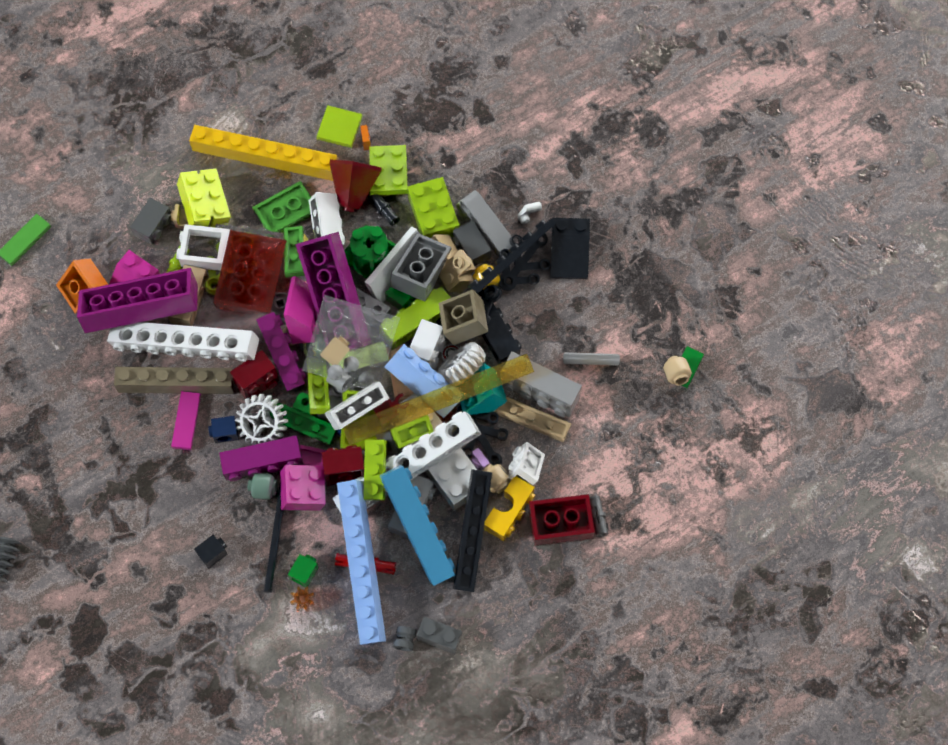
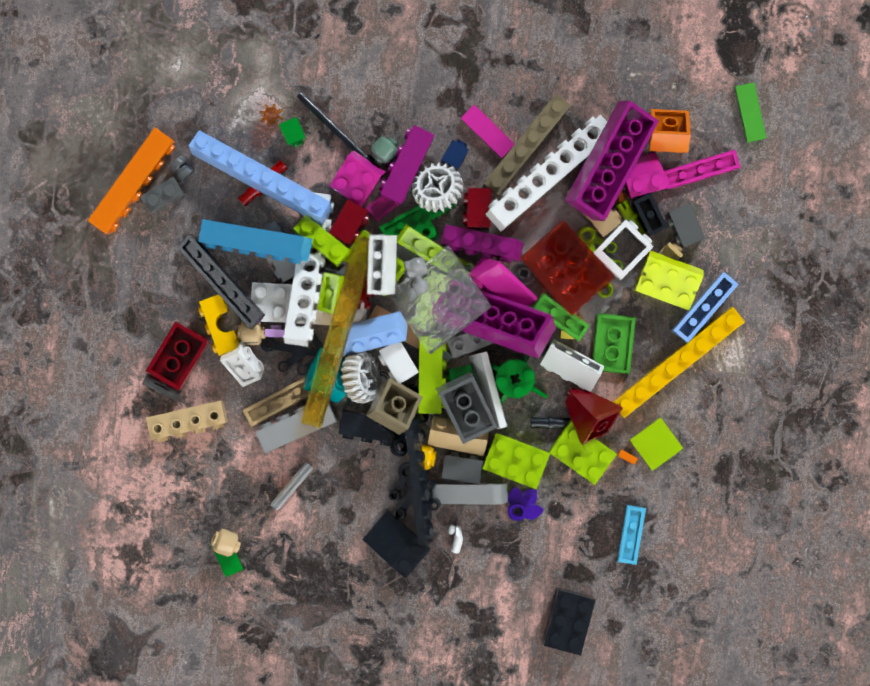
camera: 130 degrees right, 20 degrees up
black brick [194,534,228,569] -> none
tan brick [320,336,350,365] -> none
tan bracket [448,250,476,276] -> none
none -> orange brick [87,127,176,235]
none -> tan brick [146,400,228,443]
none -> dark purple plate [508,487,544,521]
none -> black brick [542,587,596,656]
none -> medium azure tile [617,505,646,565]
none -> black brick [631,193,668,237]
none -> dark pink tile [664,150,741,190]
none -> light blue brick [671,272,739,343]

